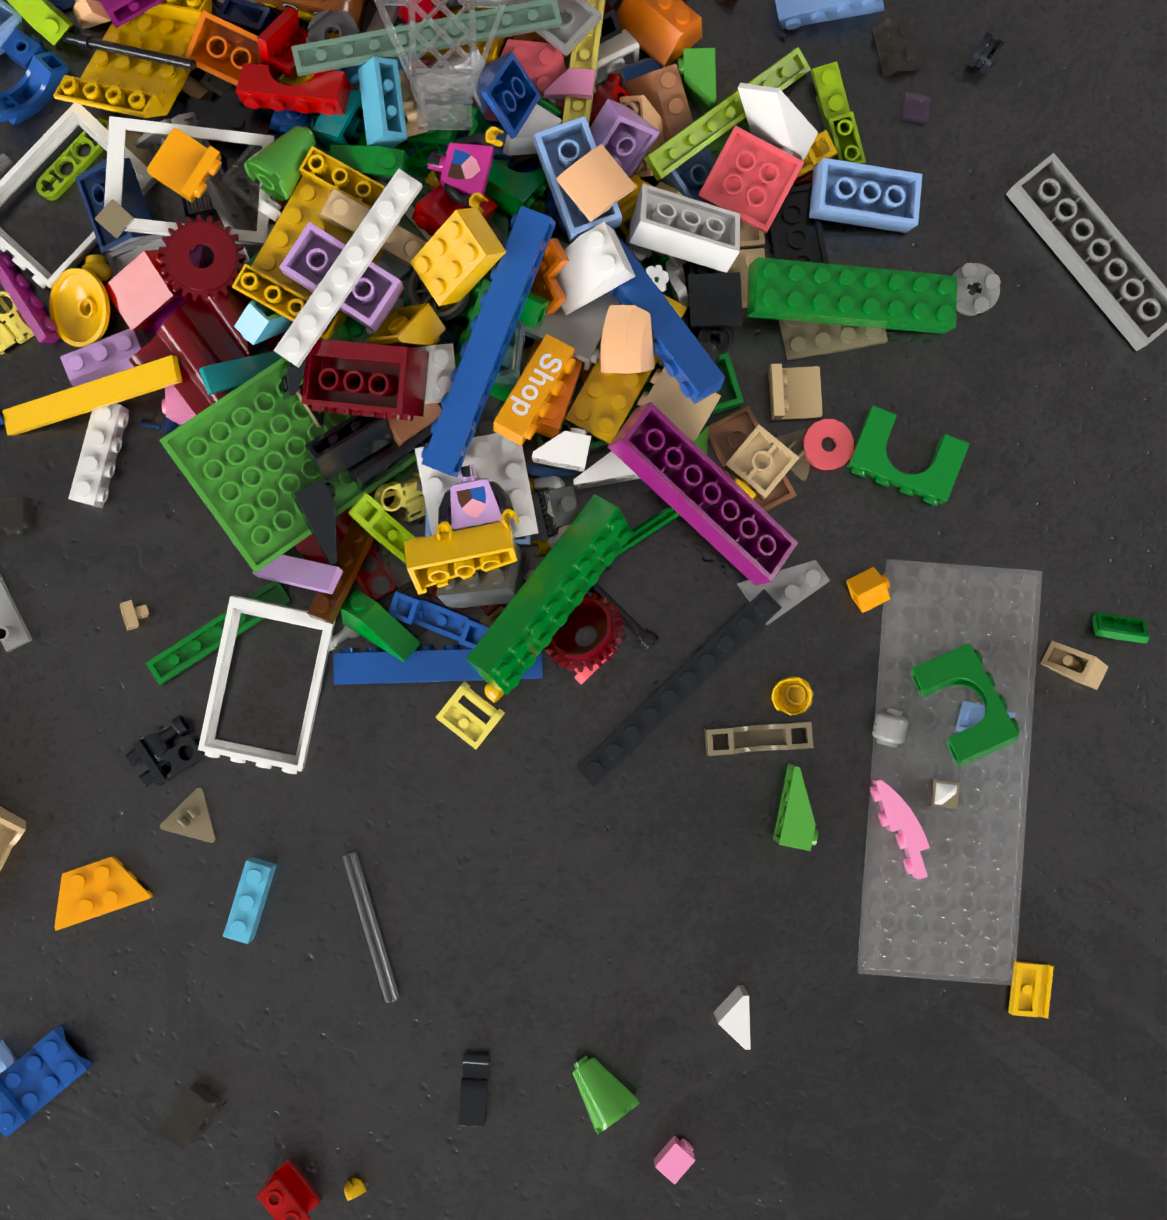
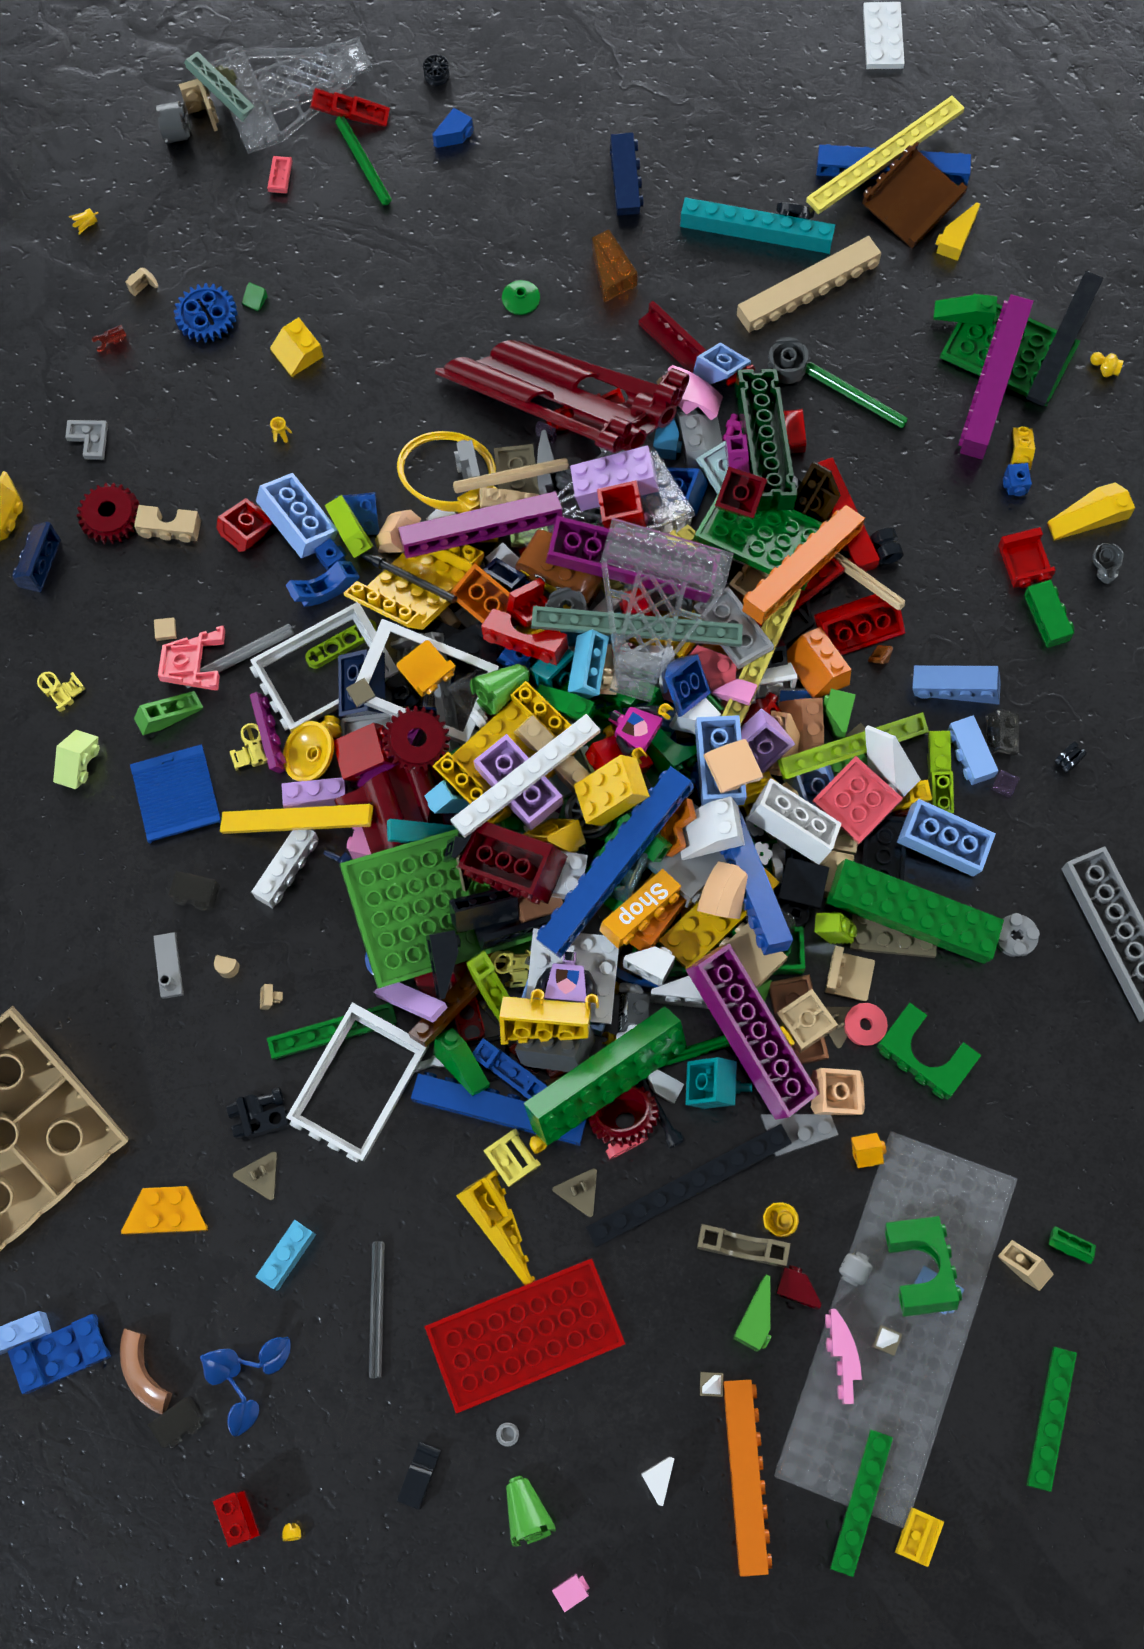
camera: 20 degrees right, 15 degrees down
none -> nougat brick [120,1328,173,1416]
none -> blue plant [200,1336,290,1437]
none -> tan brick [214,955,240,978]
none -> black dish [385,673,421,710]
none -> red plate [424,1258,625,1414]
none -> yellow wedge [456,1169,535,1285]
none -> light grey plate [496,1423,519,1446]
none -> dark tan piece [552,1168,597,1217]
none -> white slope [648,1069,684,1103]
none -> teal piece [685,1057,752,1109]
none -> tile [700,1372,723,1397]
none -> orange brick [723,1380,772,1576]
none -> dark red slope [775,1265,821,1310]
none -> light nougat slope [810,1068,865,1115]
none -> lime brick [815,913,857,944]
none -> green plate [830,1429,893,1577]
none -> light blue brick [947,715,998,785]
none -> green plate [1027,1347,1077,1492]

